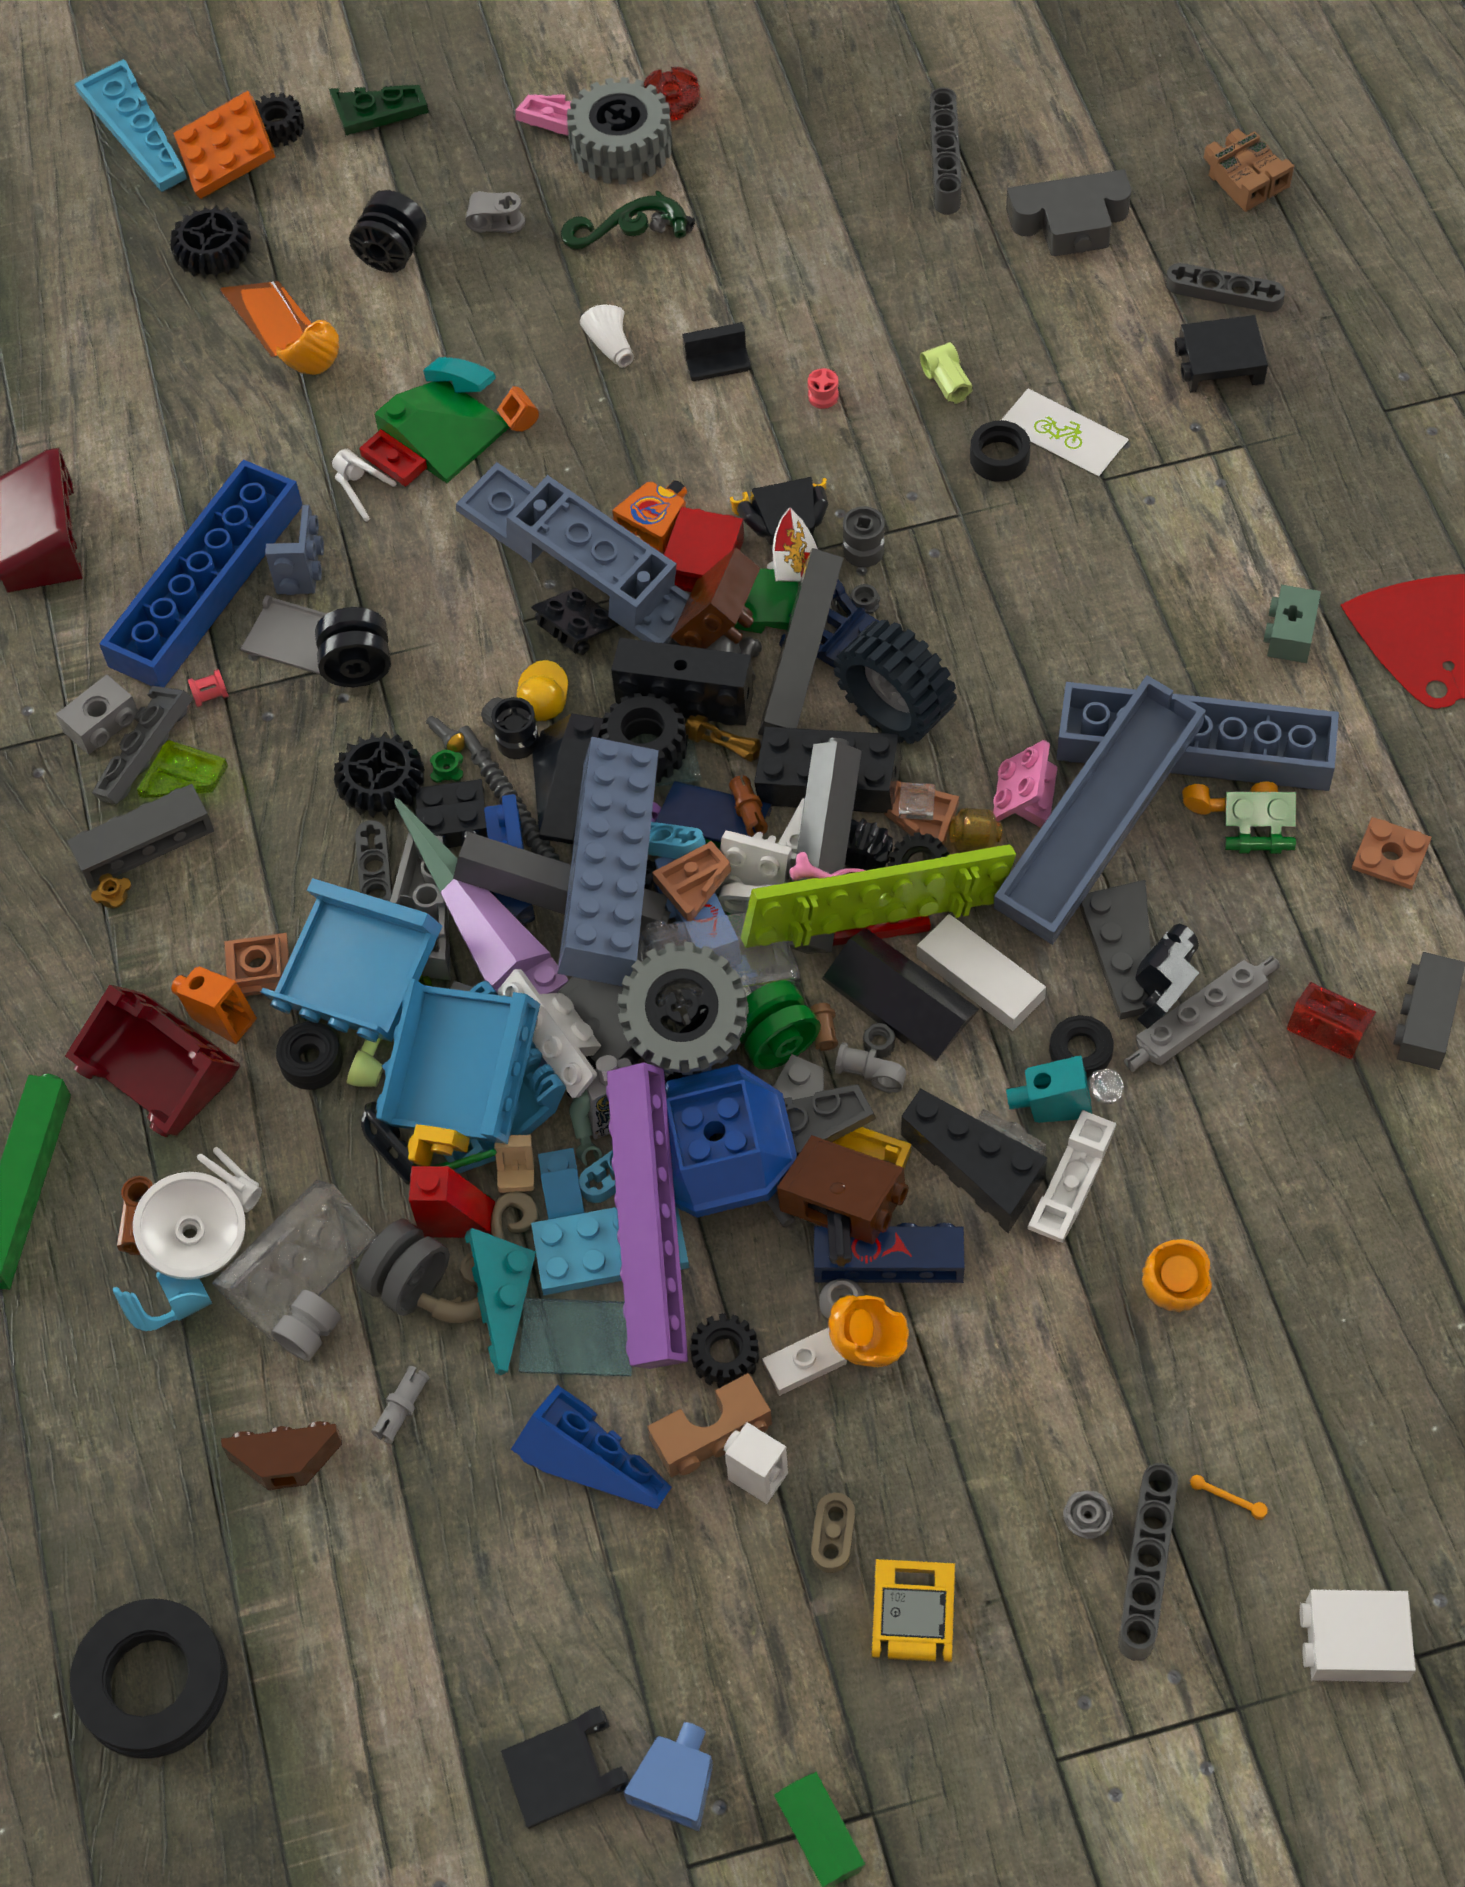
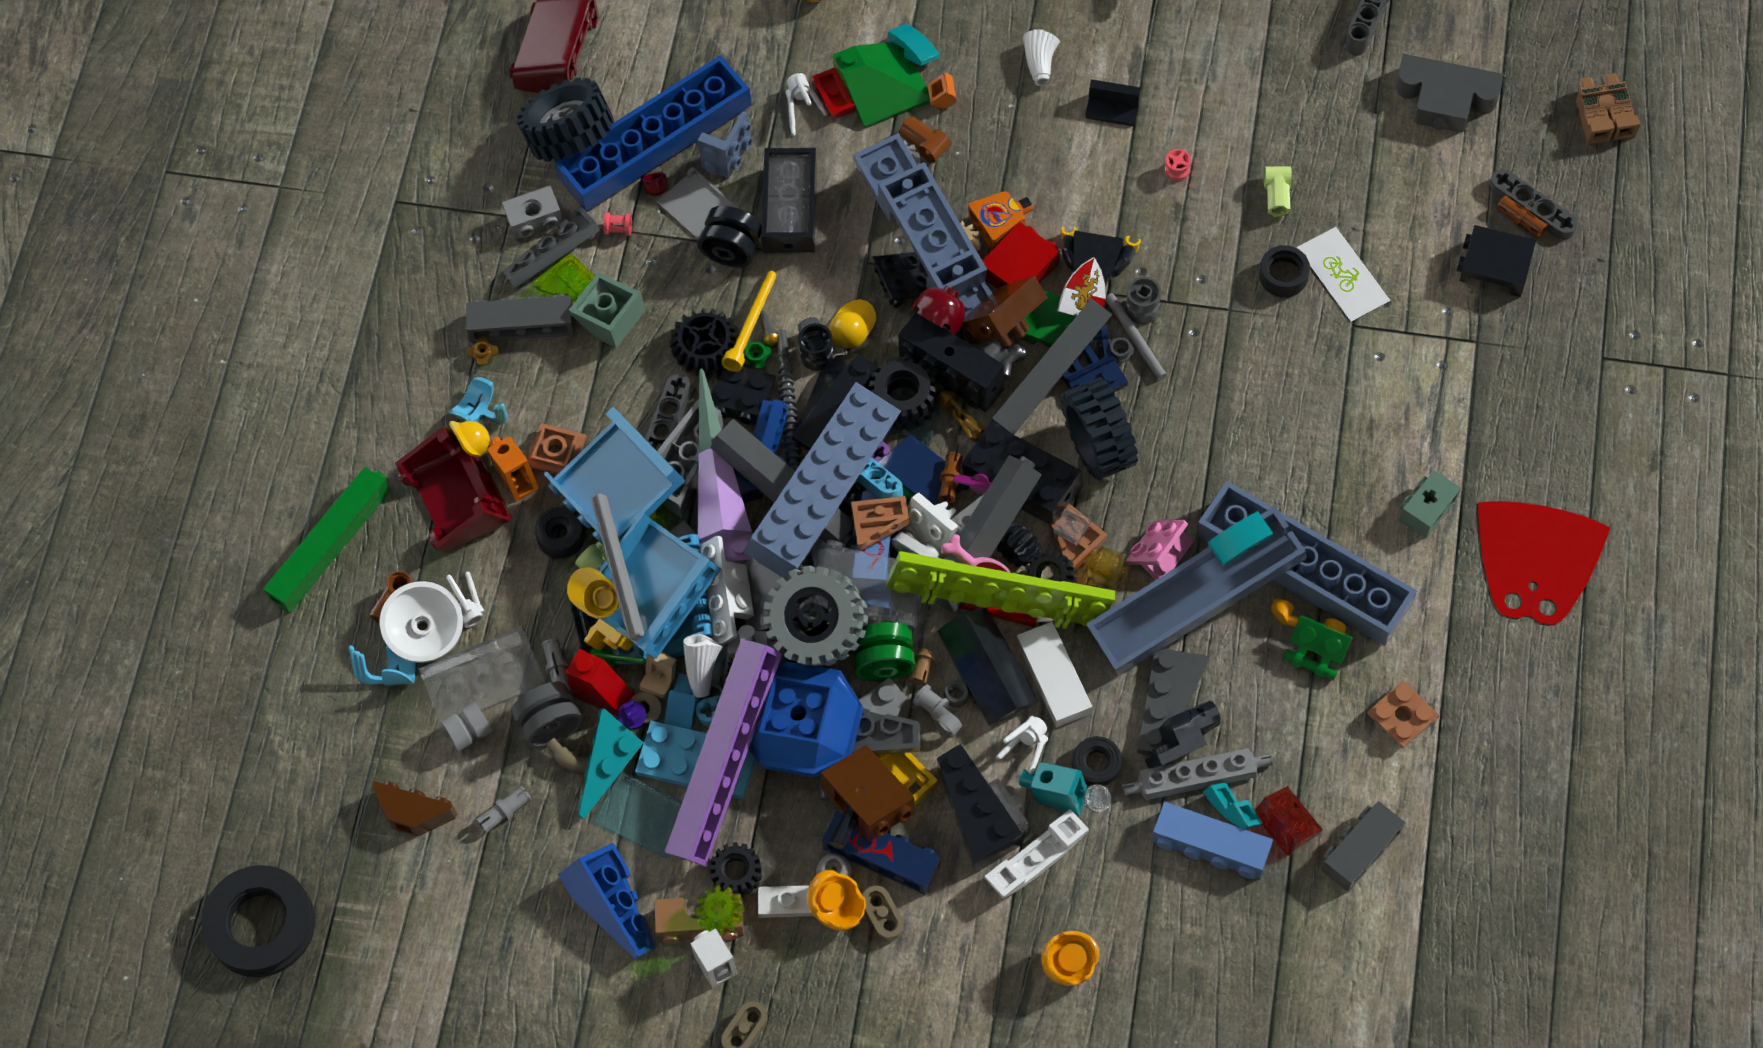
camera: 25 degrees right, 5 degrees up
none -> medium azure helmet [449,377,508,424]
none -> yellow cap [449,421,490,458]
none -> black wheel [516,78,614,162]
none -> light grey pin [542,639,571,692]
none -> yellow cap [567,567,620,619]
none -> sand green slope [568,272,646,348]
none -> light grey axle [591,493,644,641]
none -> dark purple plate [618,700,646,729]
none -> dark red piece [642,172,668,196]
none -> white piece [683,634,723,697]
none -> clear neon green gear [695,885,744,936]
none -> yellow piece [722,271,776,372]
none -> brick [761,148,817,253]
none -> dark tan plate [862,885,904,941]
none -> dark orange piece [899,116,952,163]
none -> dark red cylinder [911,285,965,334]
none -> magenta piece [953,474,991,494]
none -> white plant [996,716,1048,774]
none -> light grey bar [1105,293,1167,380]
none -> medium blue brick [1152,802,1273,879]
none -> teal slope [1203,782,1263,830]
none -> teal slope [1207,511,1273,566]
none -> dark orange pin [1496,195,1548,238]

